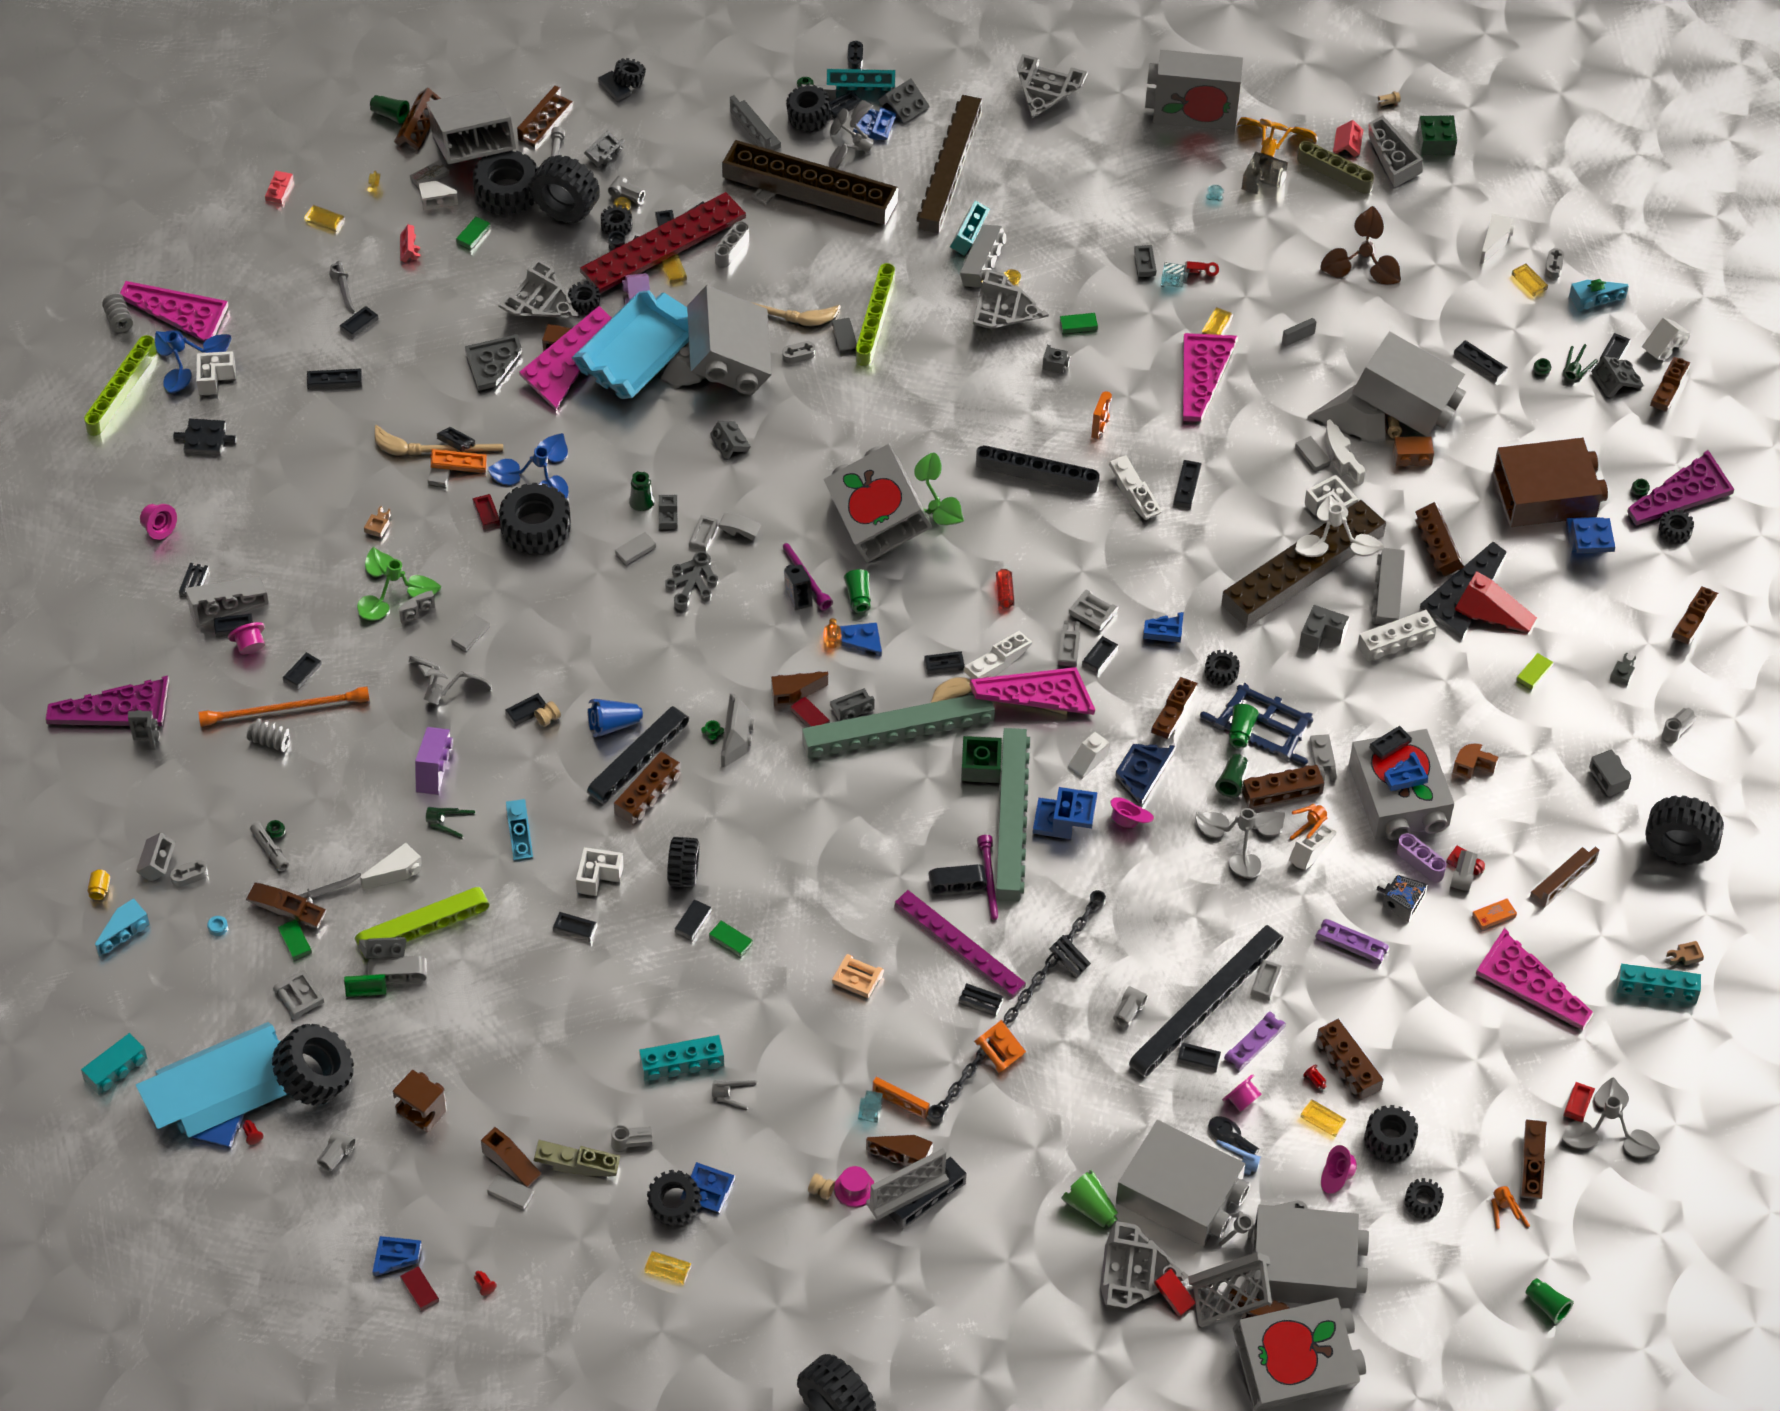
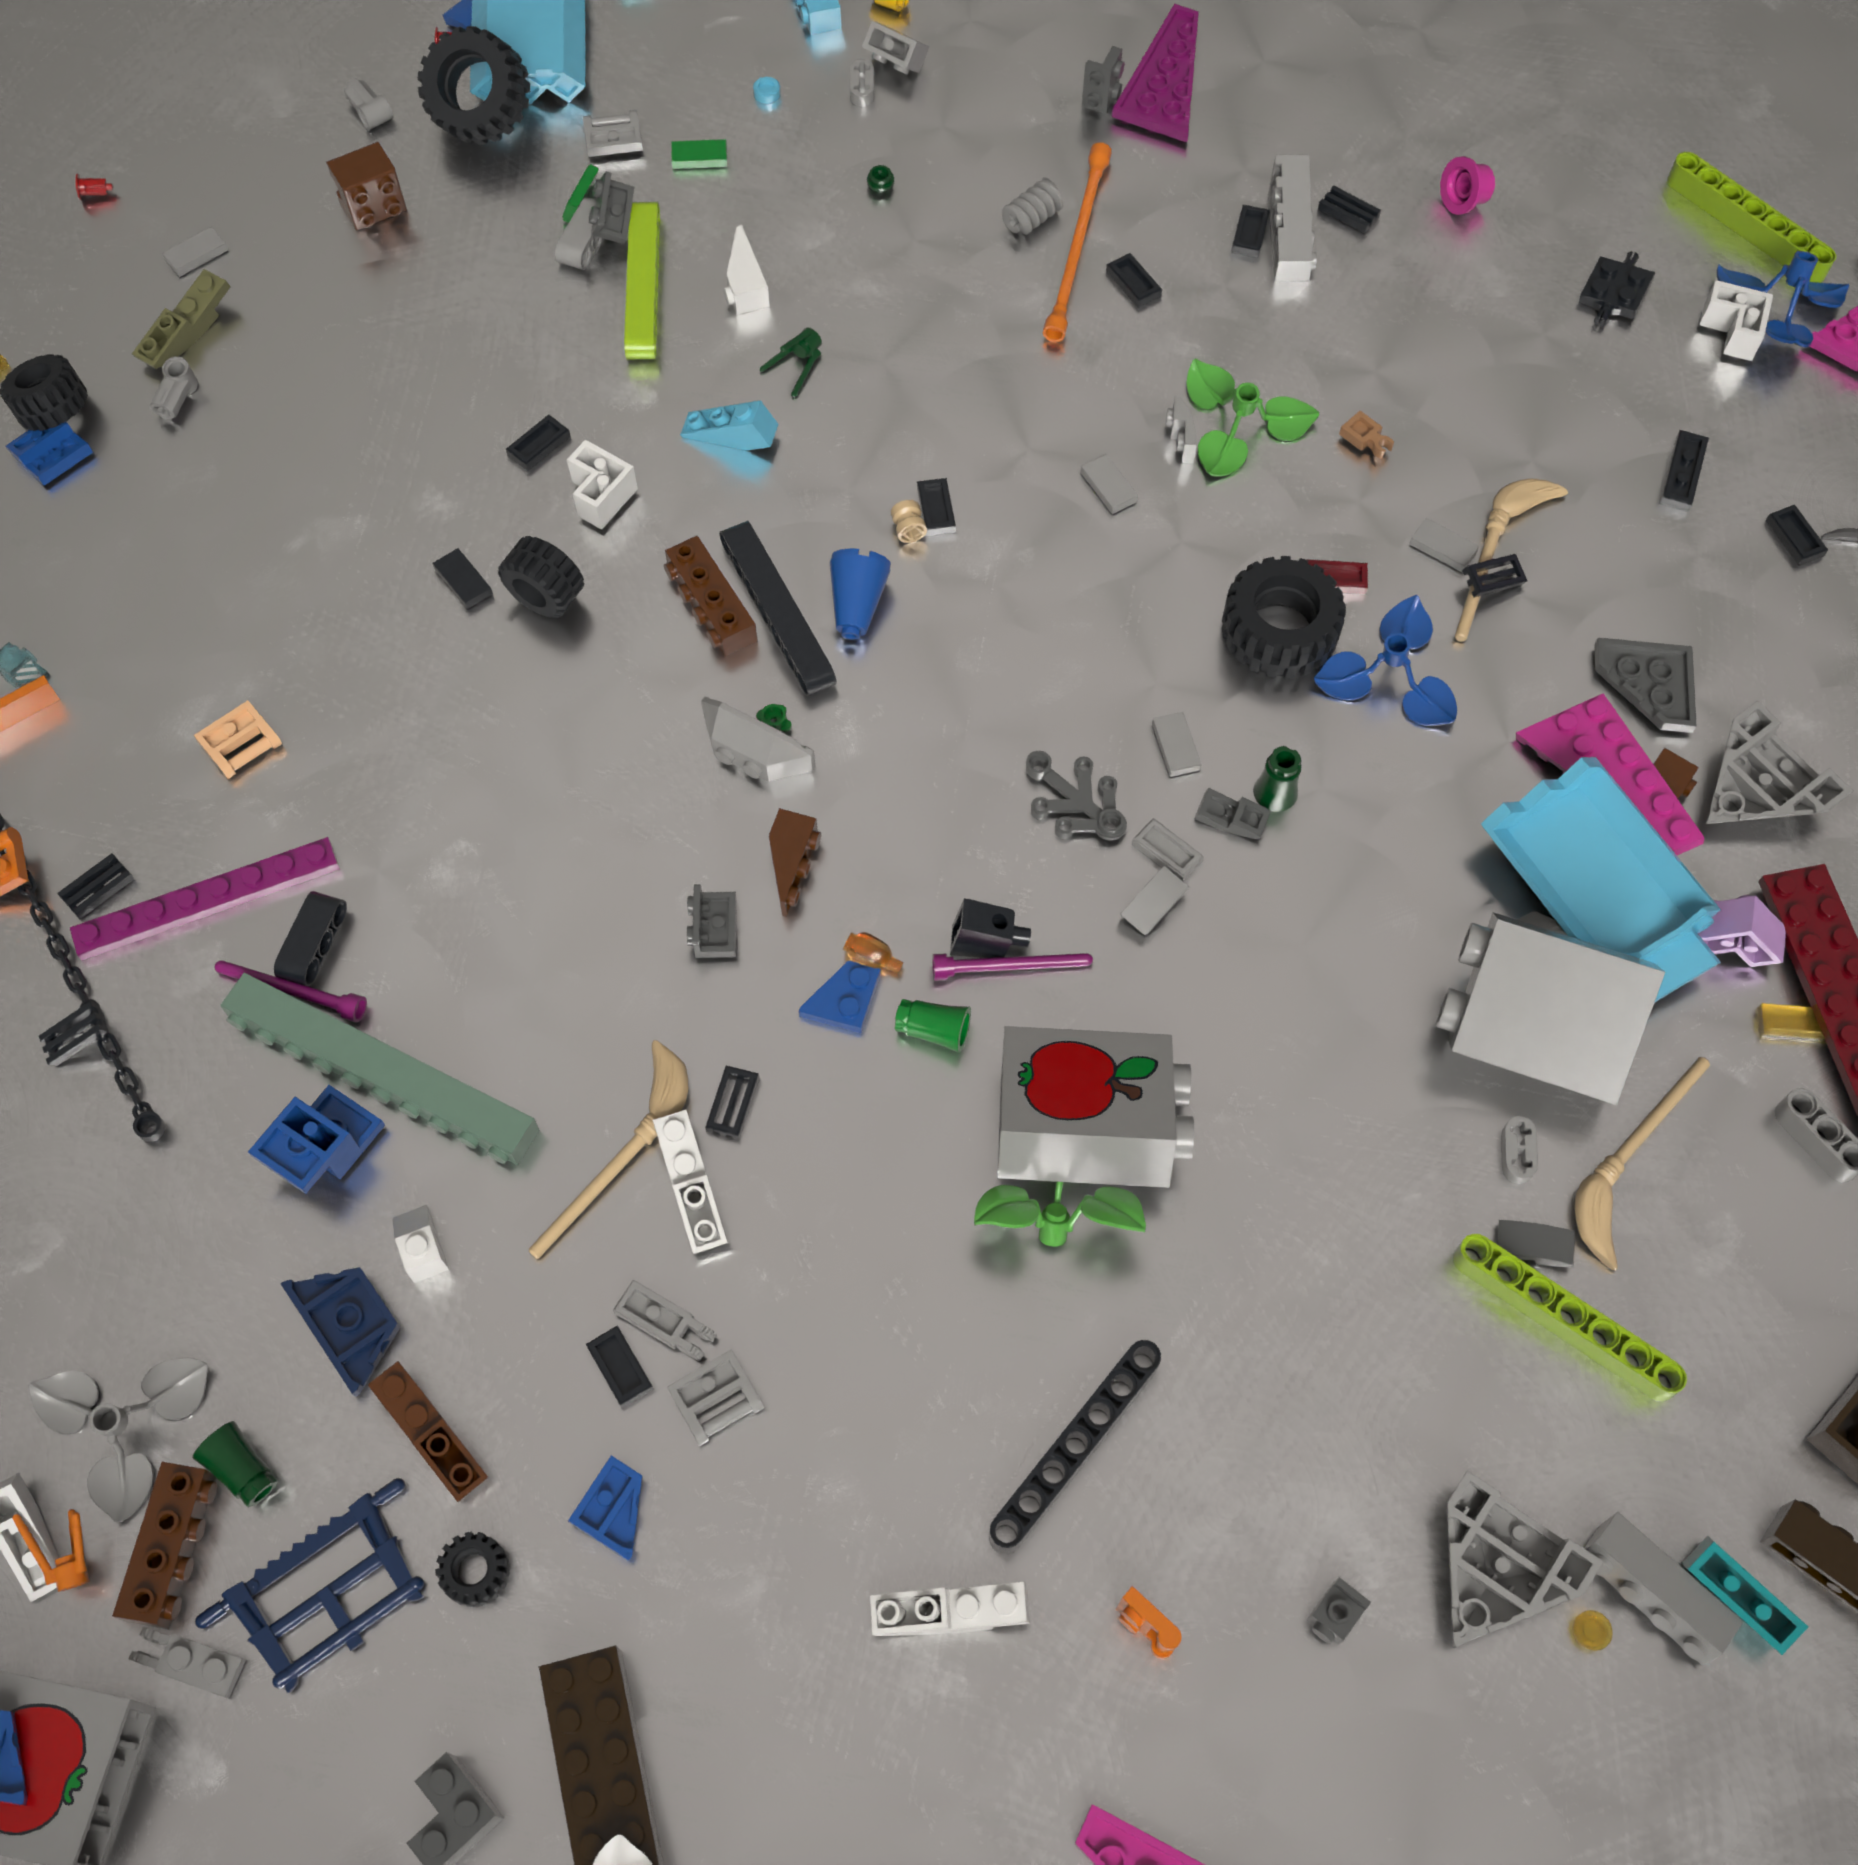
camera: 115 degrees right, 10 degrees up
dark pink piece [228,622,265,655] -> none
reddish brown slope [246,882,326,929] -> none
light grey pin [250,822,289,871] -> none
flat silver sword [298,873,361,904] -> none
blue wing [372,1236,422,1276] -> none
dark red tile [400,1266,439,1311] -> none
light grey plant [409,656,492,705] -> none
medium lavender wedge [415,727,453,795] -> none
orange tile [430,449,487,473] -> none
reddish brown slope [481,1127,542,1187] -> none
black tyre [568,281,600,315] -> none
teal brick [639,1035,724,1081] -> none
green tile [709,920,753,957] -> none
dark grey bracket [710,421,751,459] -> none
light grey plant [712,1080,757,1110] -> none
dark red tile [790,697,830,727] -> none
sand green brick [802,694,995,758] -> none
dark green brick [961,736,1002,783] -> none
dark pink wing [969,667,1096,715] -> none
clear red axle [996,569,1015,609] -> none
green tile [1060,313,1098,334] -> none
dark pink piece [1110,797,1154,828] -> none
black tile [1173,460,1202,509] -> none
green plant [1229,704,1259,748] -> none
black plate [1369,725,1412,760] -> none

